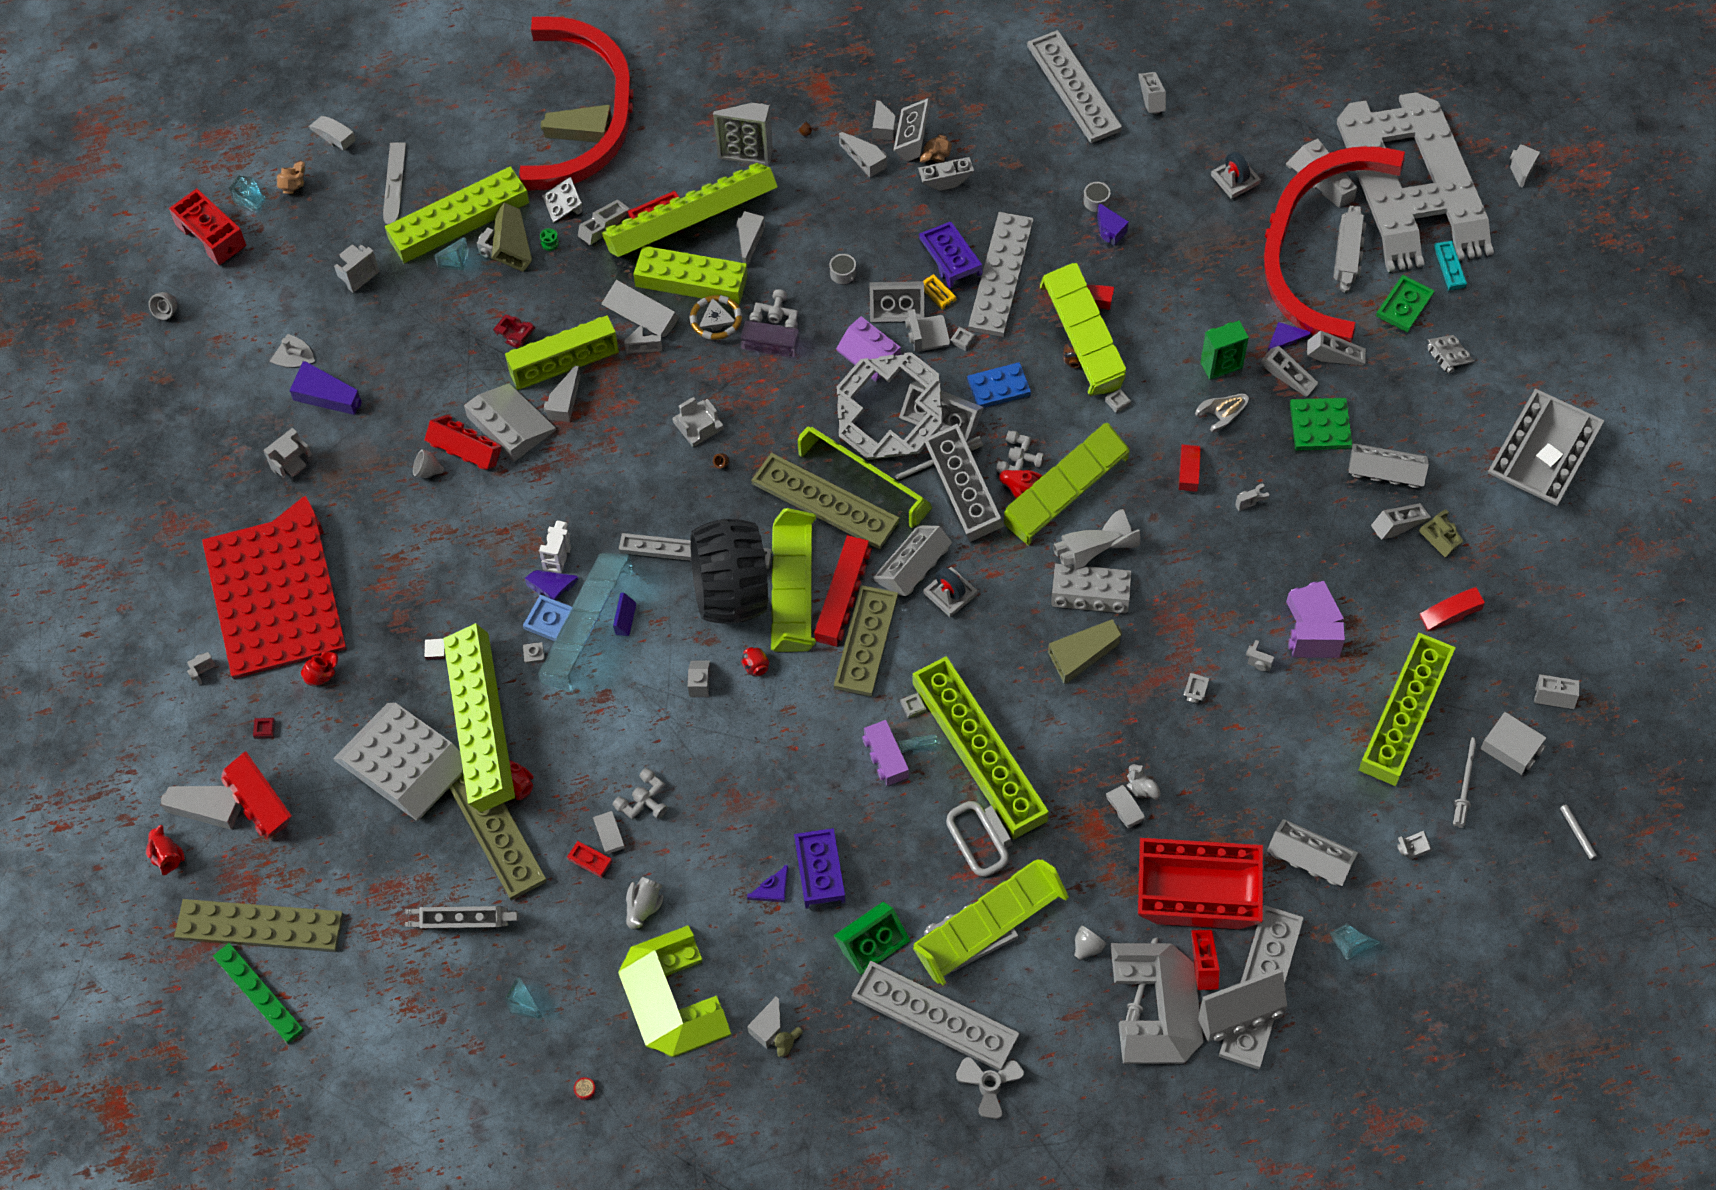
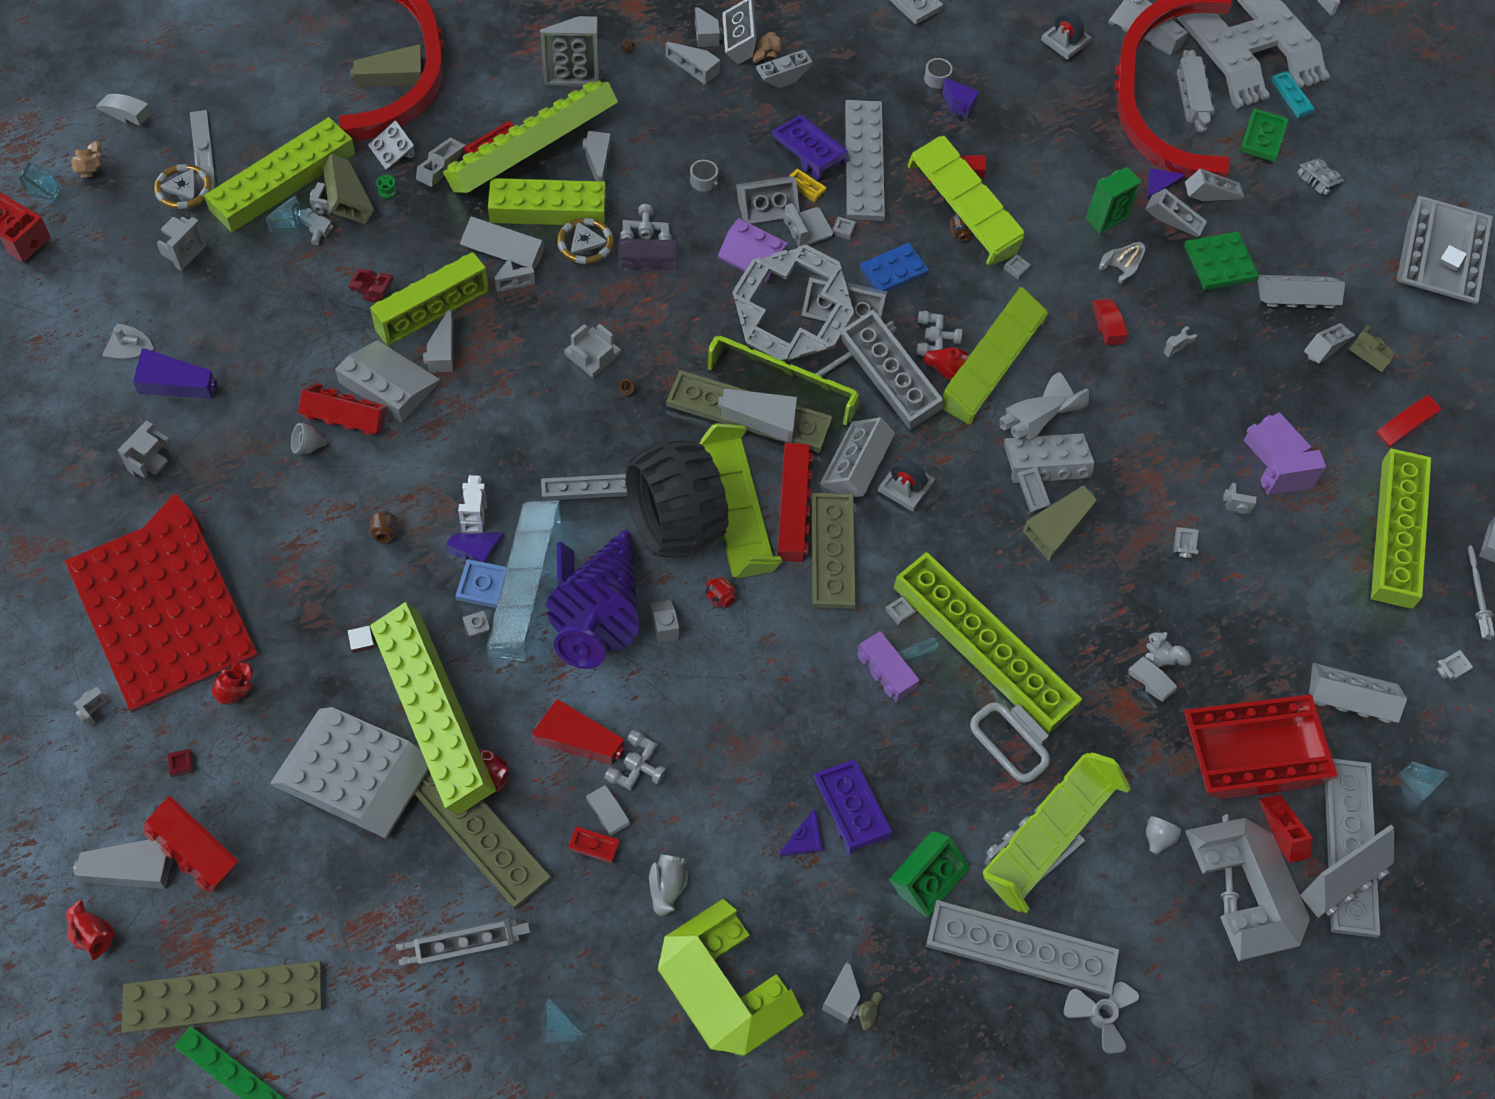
camera: 20 degrees left, 0 degrees up
none -> light grey piece [154,164,211,210]
none -> light grey piece [299,208,333,245]
none -> reddish brown head [369,511,398,543]
none -> red slope [531,699,625,765]
none -> dark purple plant [546,530,639,669]
none -> light grey slope [718,389,797,442]
none -> light grey tile [1016,466,1051,512]

